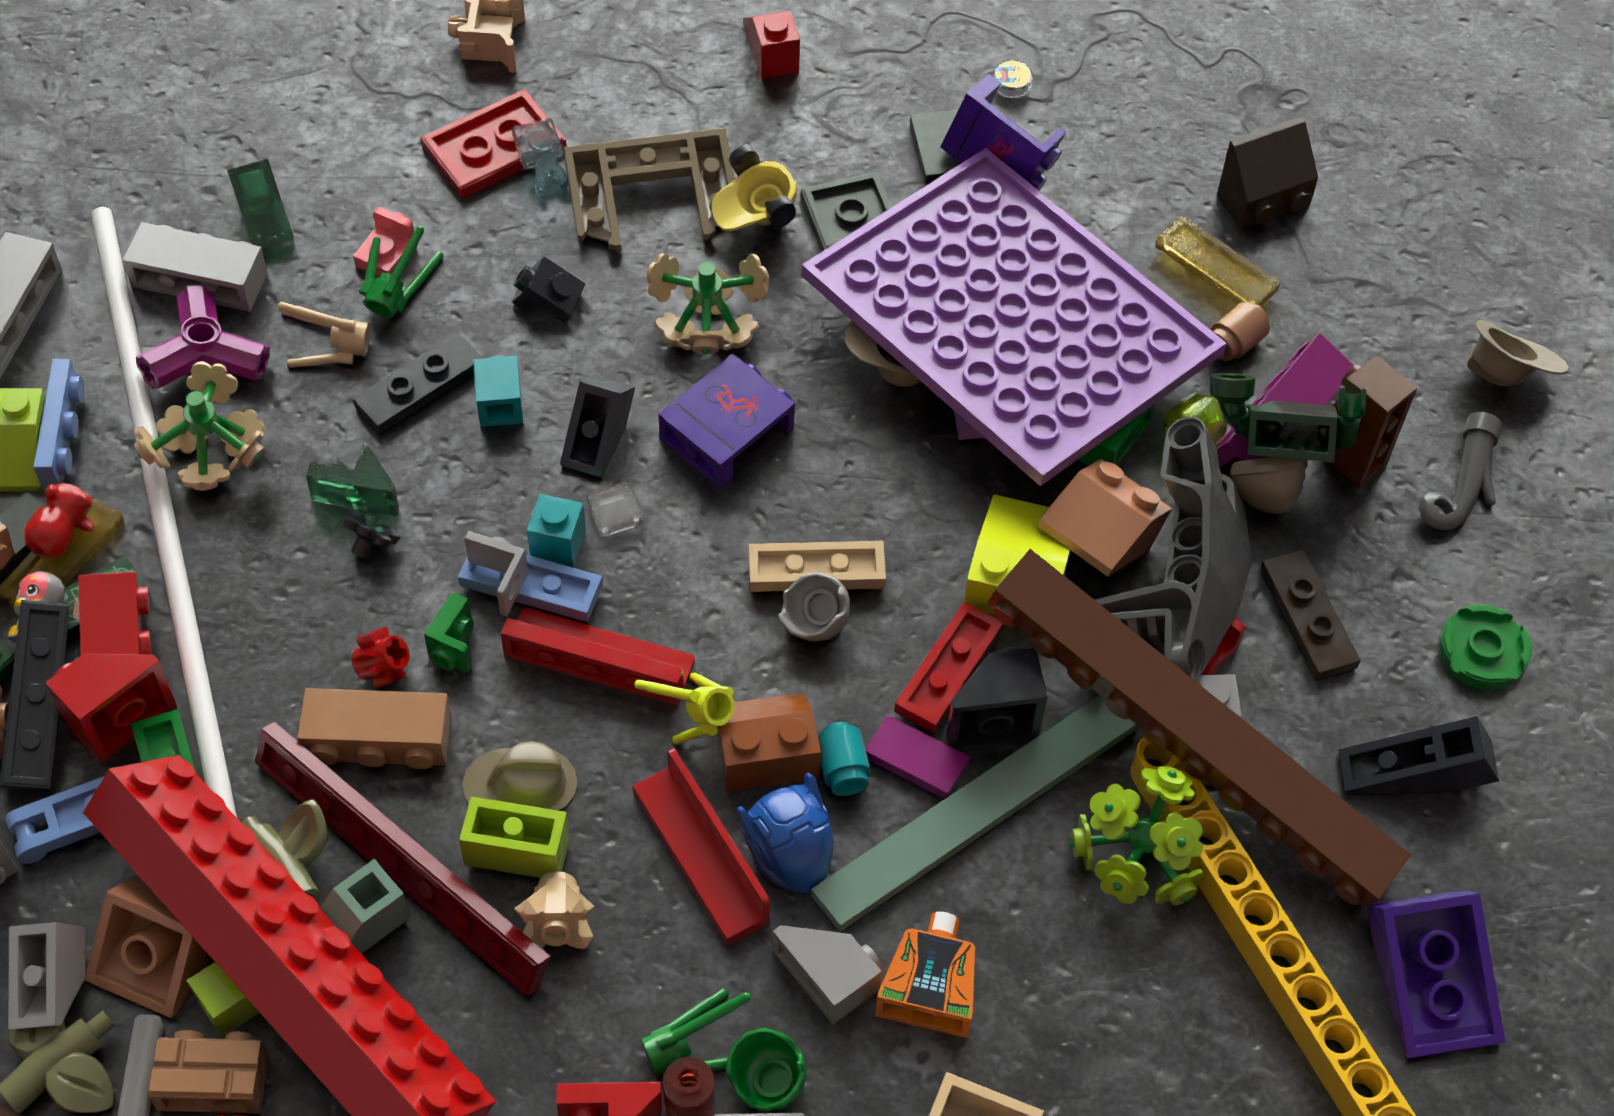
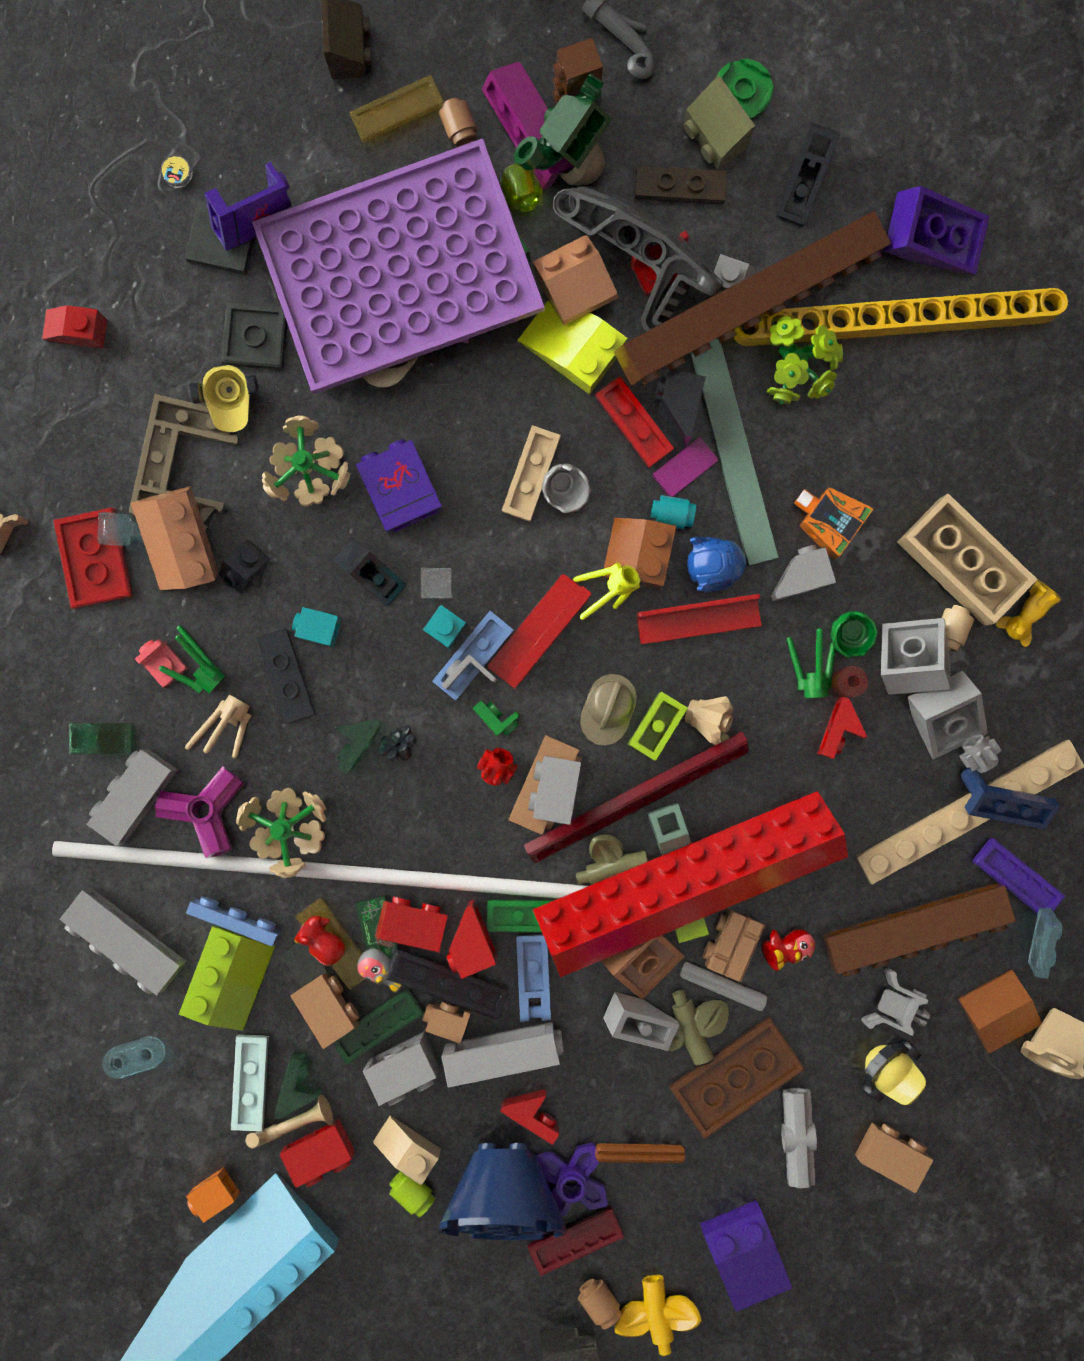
camera: 65 degrees left, 30 degrees up
none -> nougat slope [131,486,219,590]
none -> light grey brick [528,756,581,825]
none -> olive slope [683,76,755,169]

